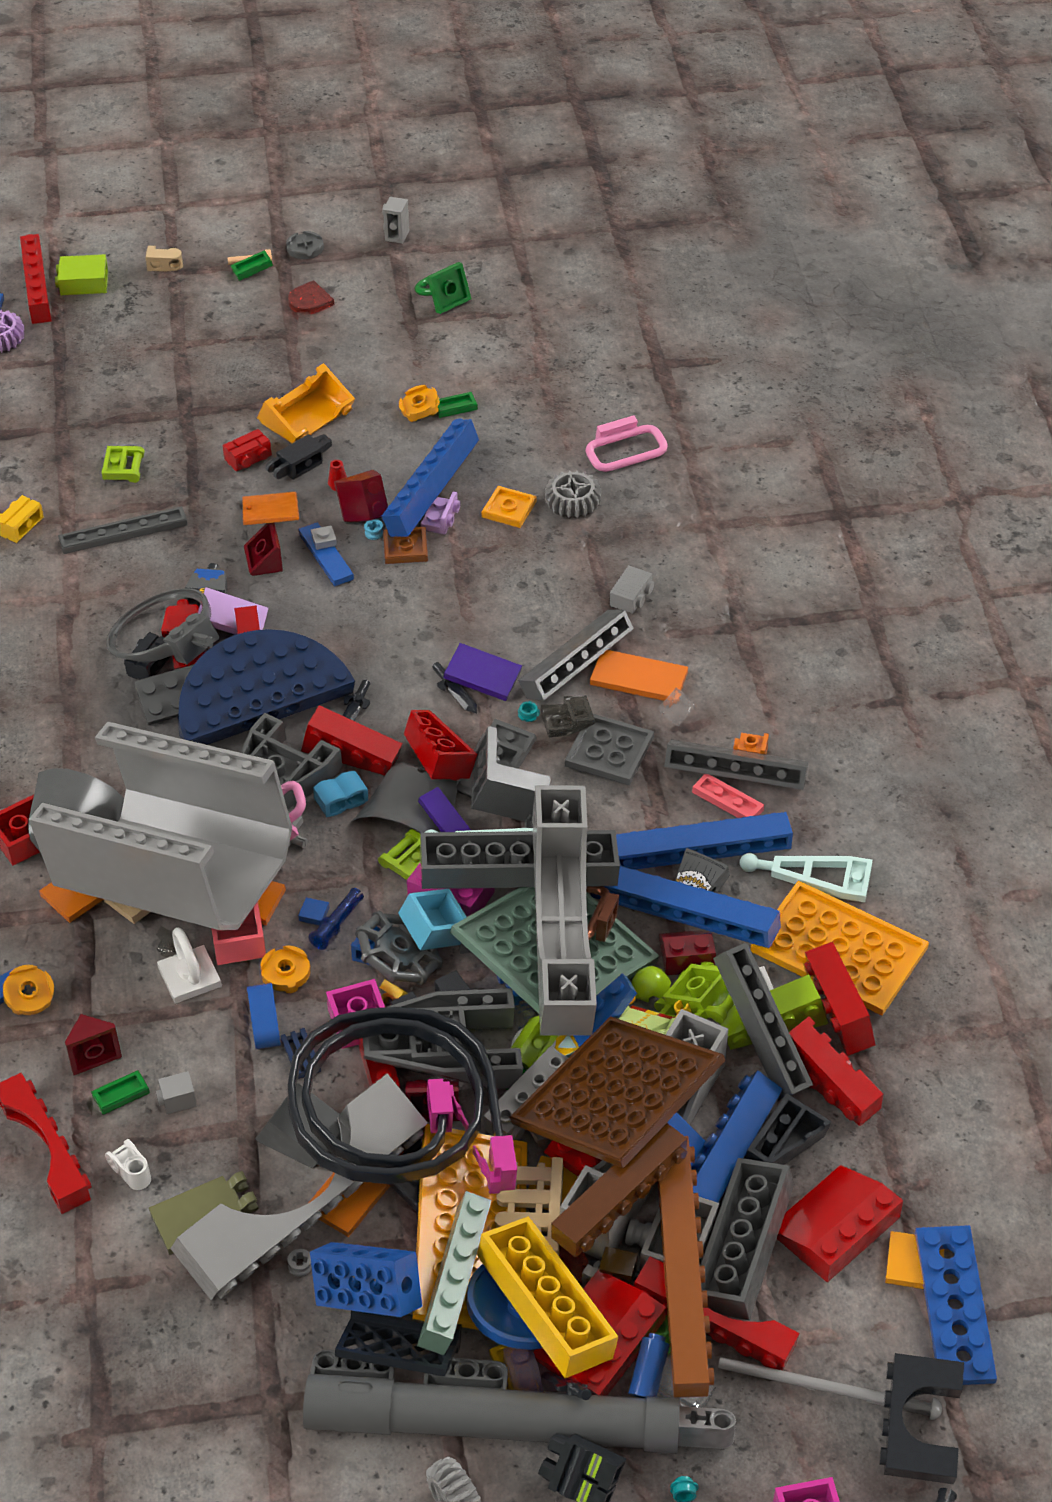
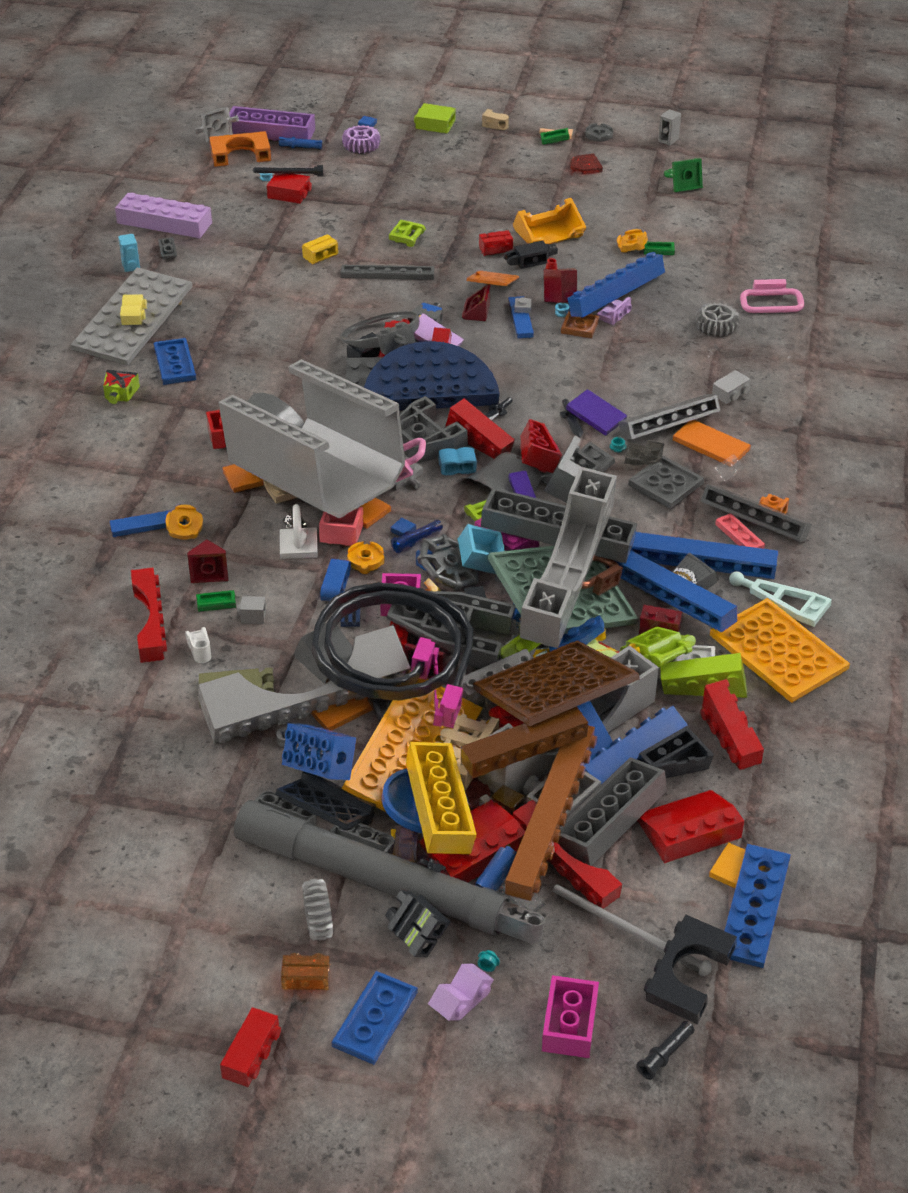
camera: 20 degrees right, 5 degrees down
red arch [20,234,52,324] -> none
brick [417,1191,492,1355] -> none
light orange tile [481,486,537,528] -> none
lime hair [631,966,671,1002] -> none
dark grey brick [713,942,813,1100] -> none
red wedge [803,941,876,1056] -> none

